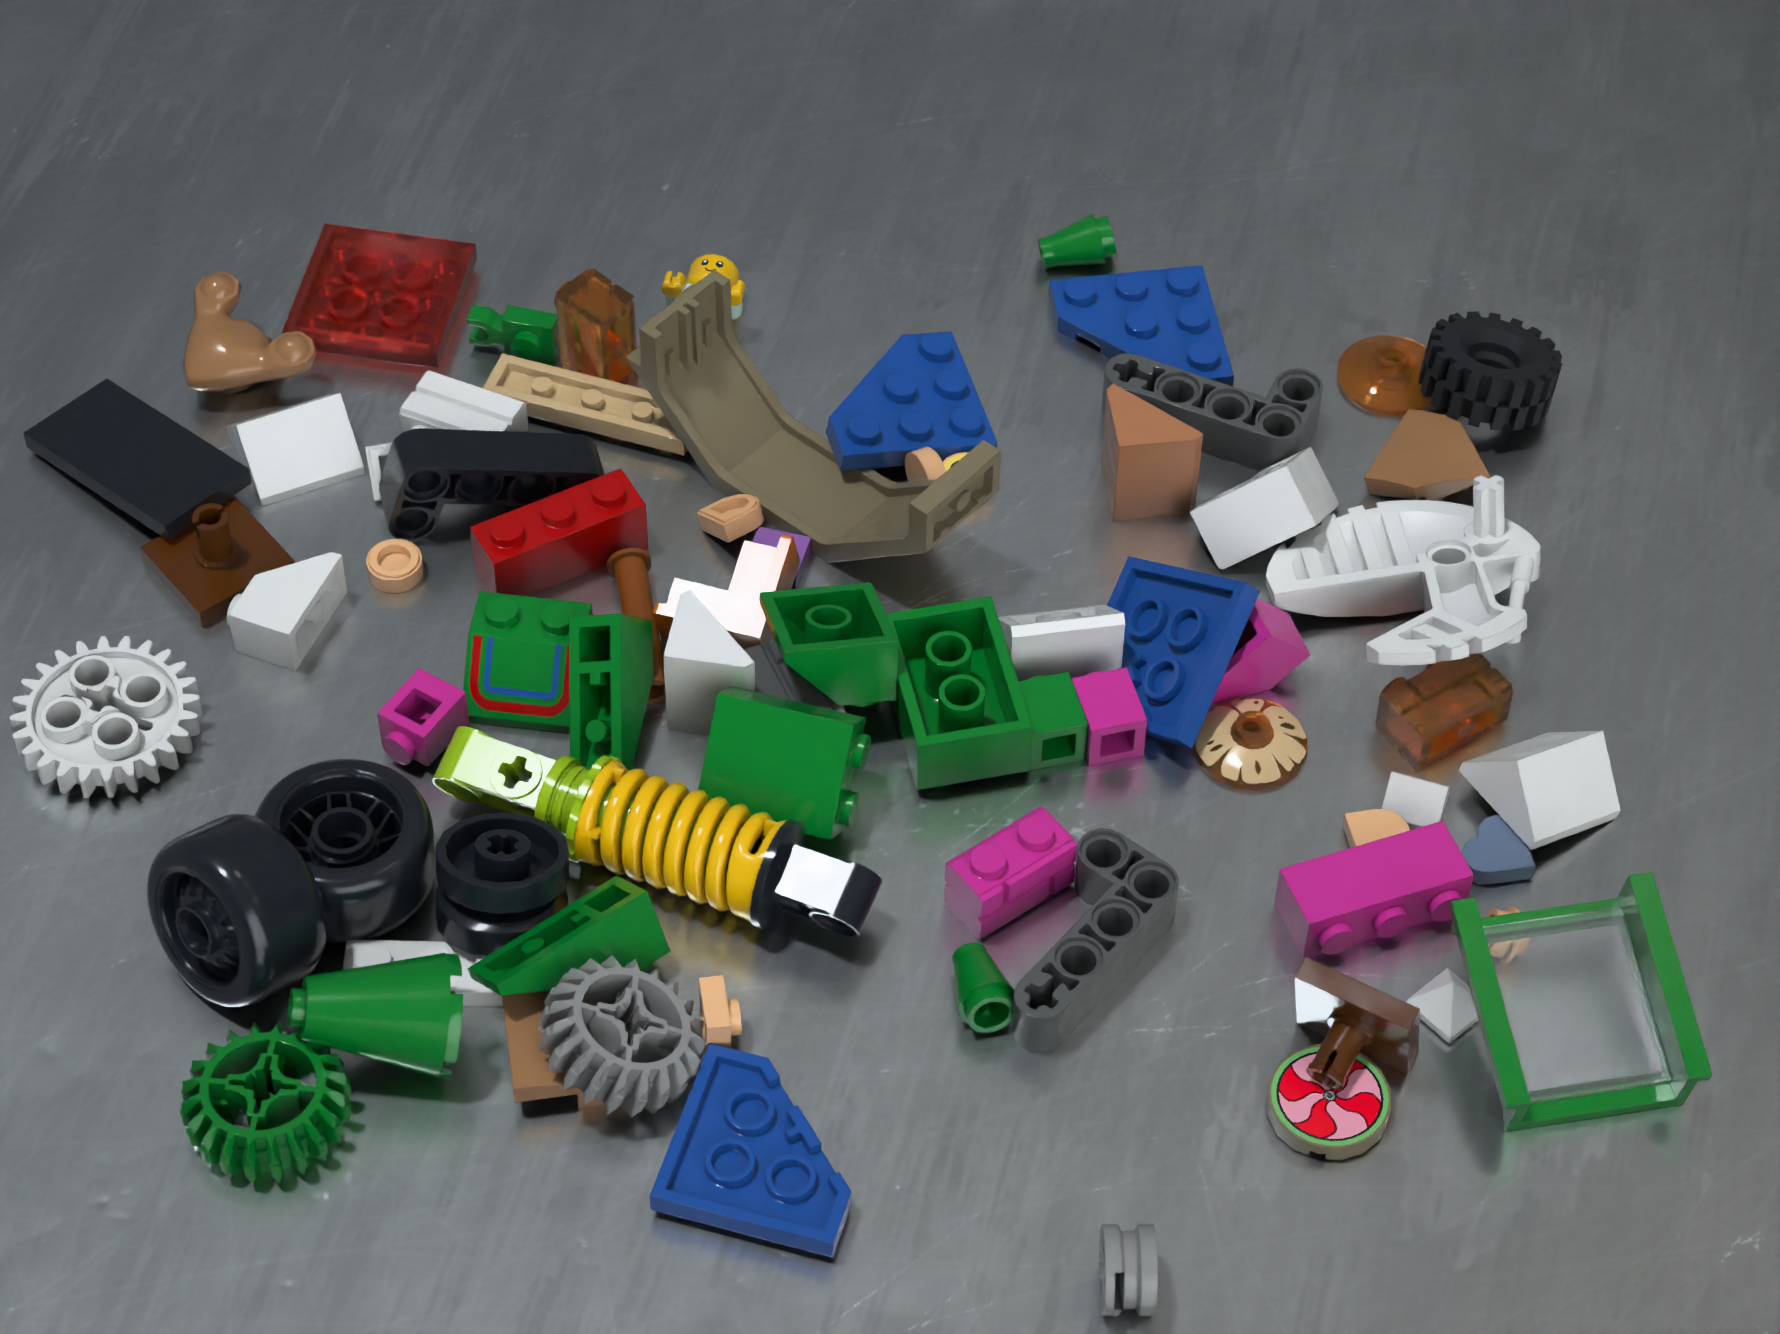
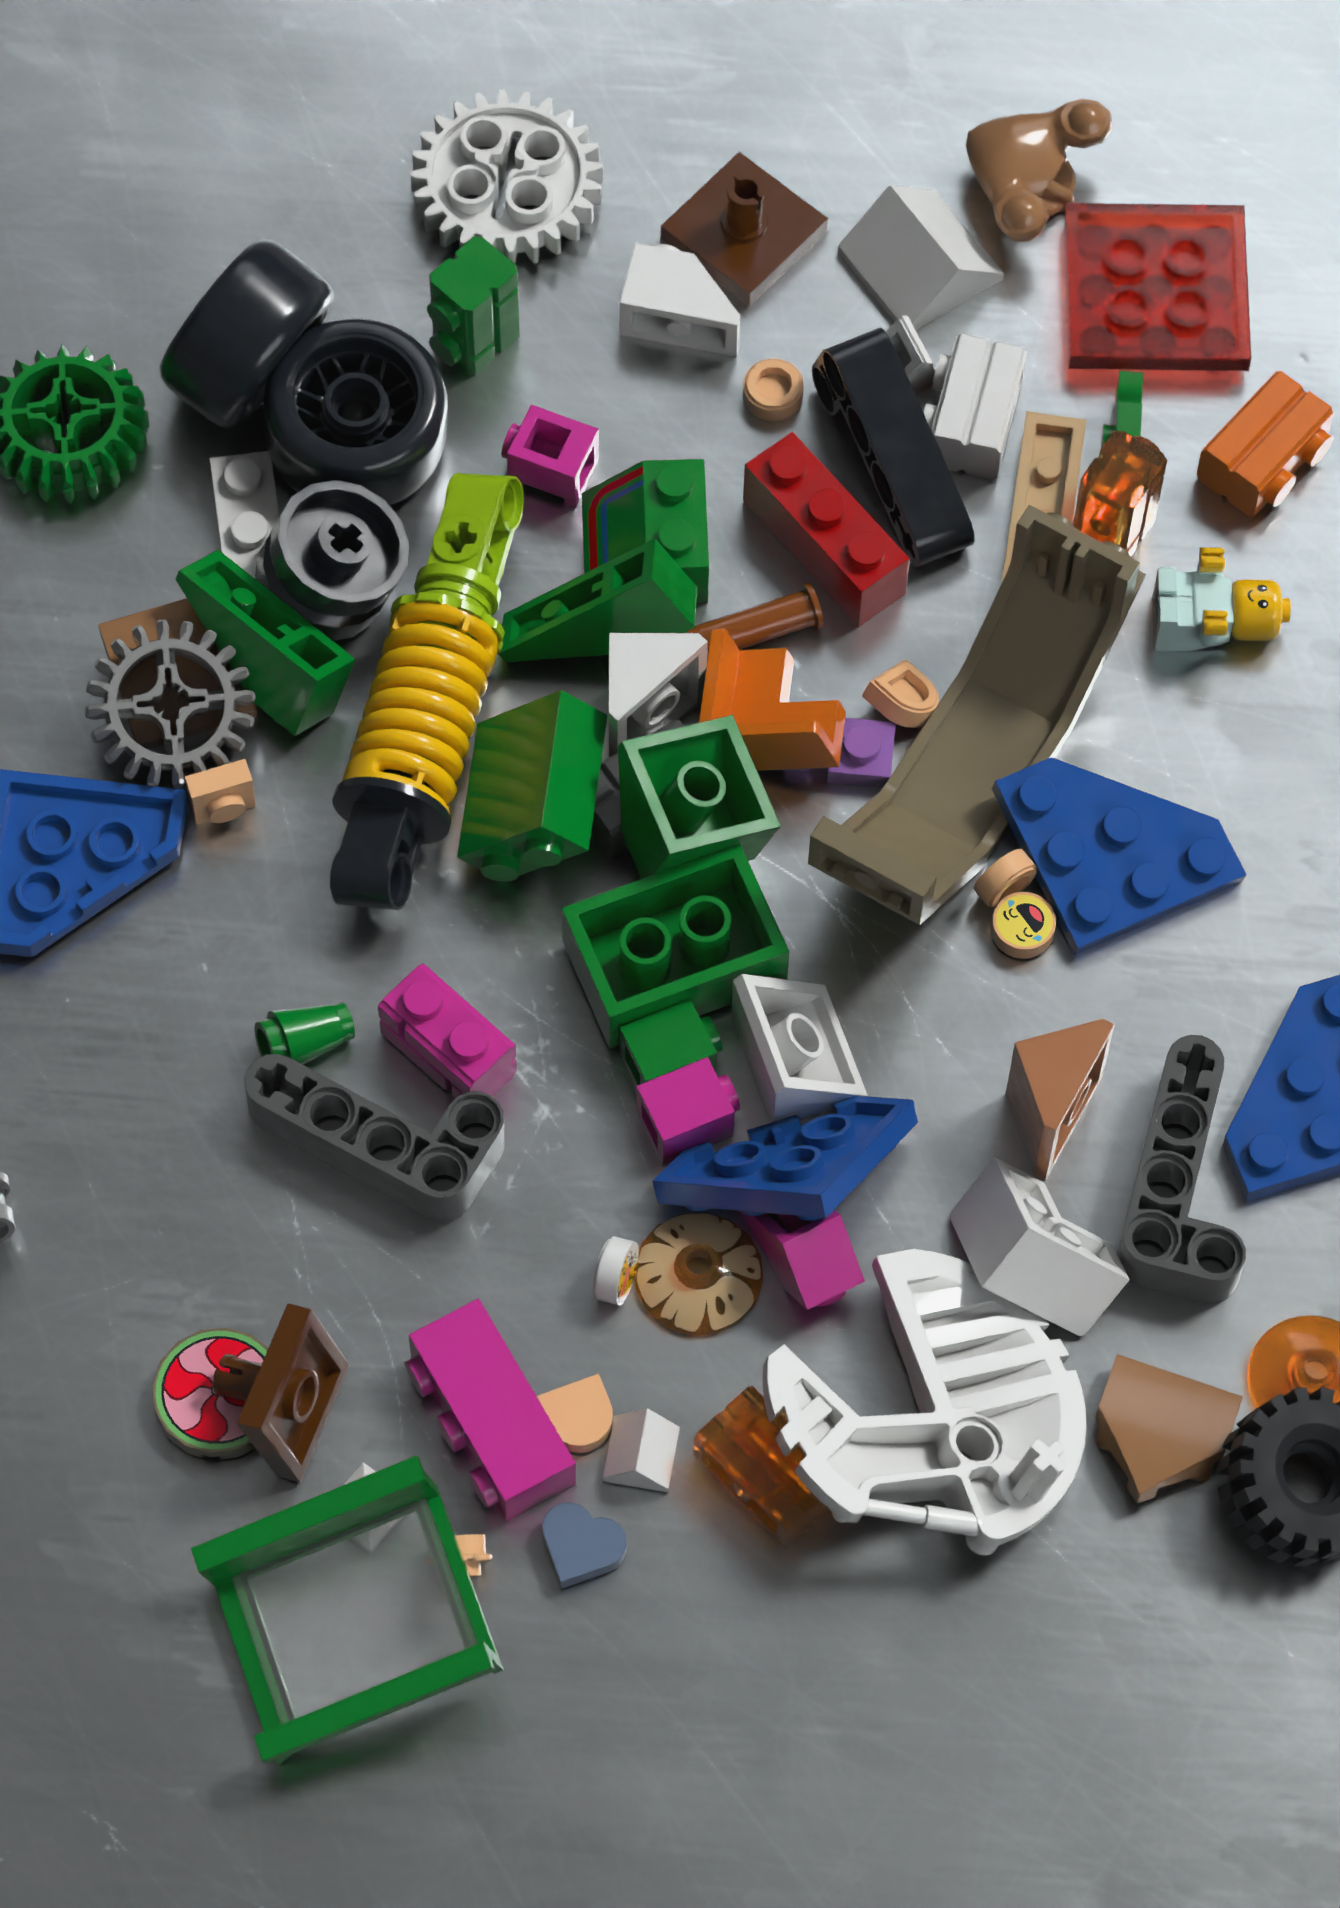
camera: 80 degrees right, 15 degrees up
black tile [23,378,252,540] -> none
green cone [288,953,463,1077] -> none
white slope [1459,731,1621,850] -> none
none -> green brick [427,236,520,375]
none -> white tile [593,1236,639,1306]
none -> orange brick [1196,370,1334,517]

